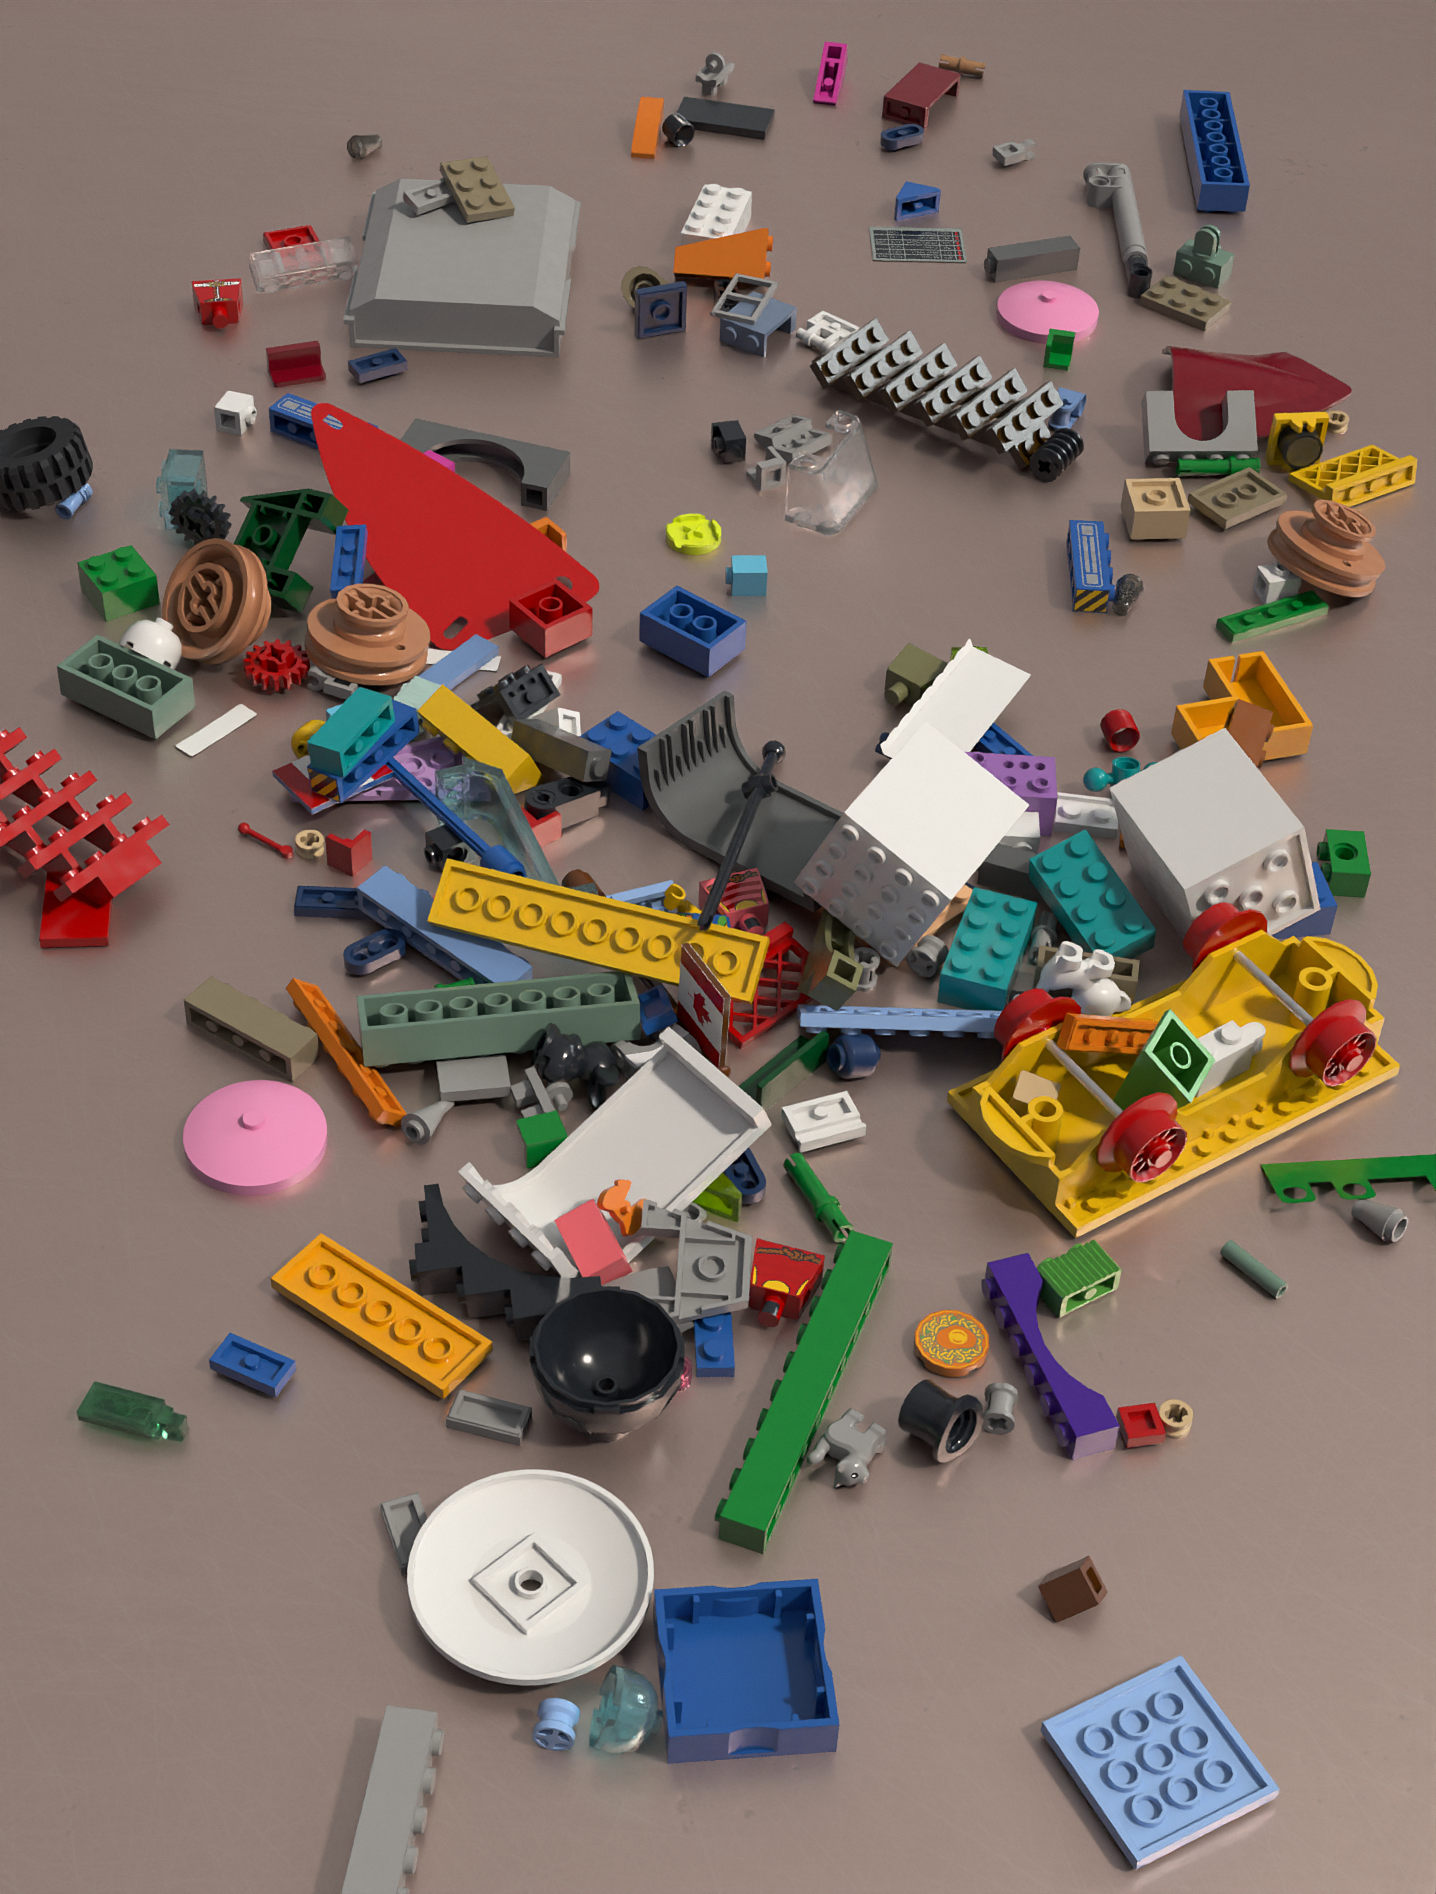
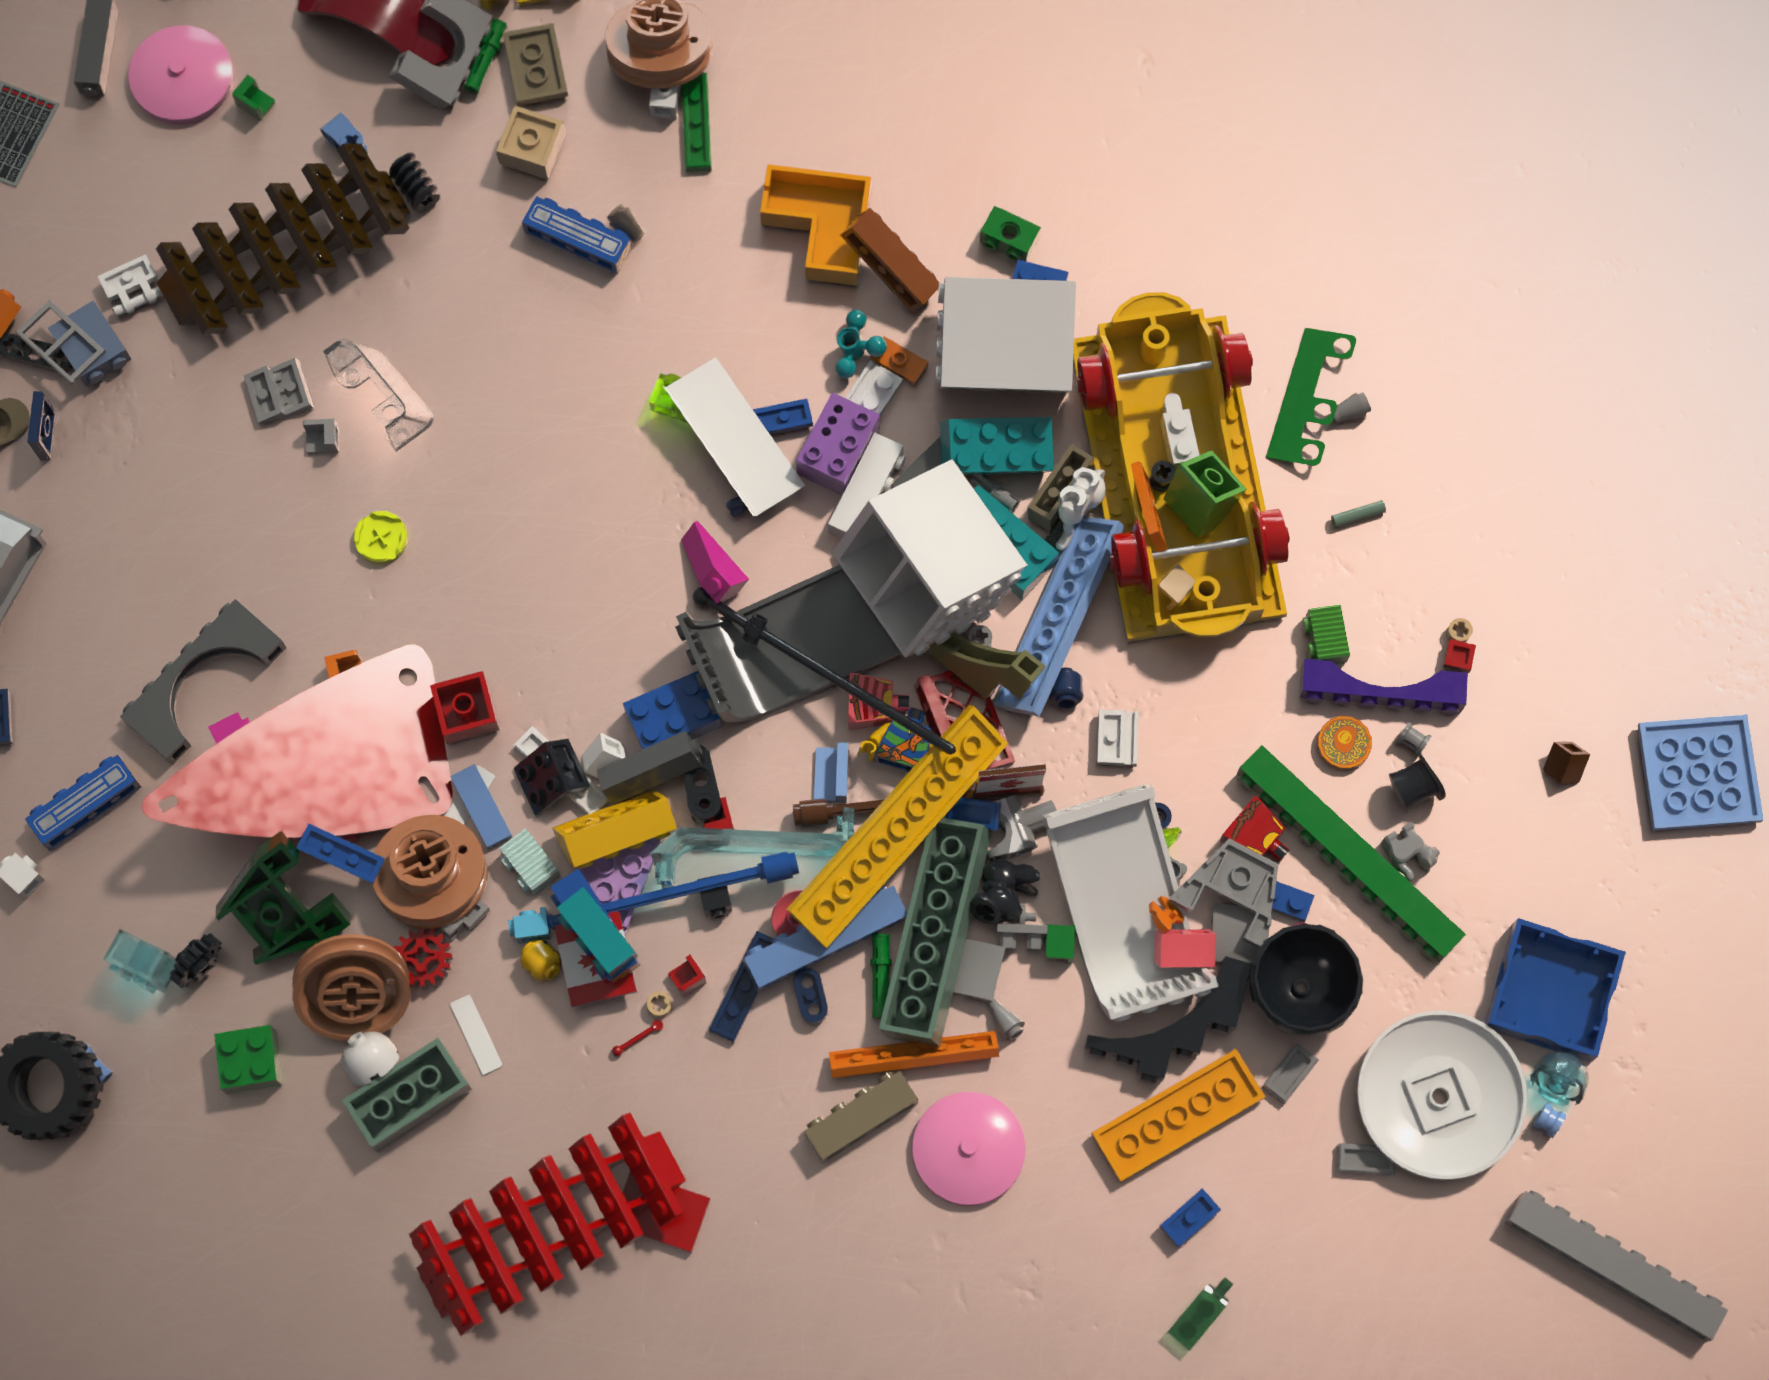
camera: 65 degrees left, 30 degrees up
blue brick [639,586,747,677] -> none
black brick [711,420,746,464] -> none
medium azure brick [725,555,768,596] -> none
dark green panel [738,1030,829,1112] -> none
green pin [783,1153,854,1242] -> none
olive torso [884,643,948,706] -> none
red piece [1100,709,1140,752] -> none
none -> dark pink slope [681,521,749,604]

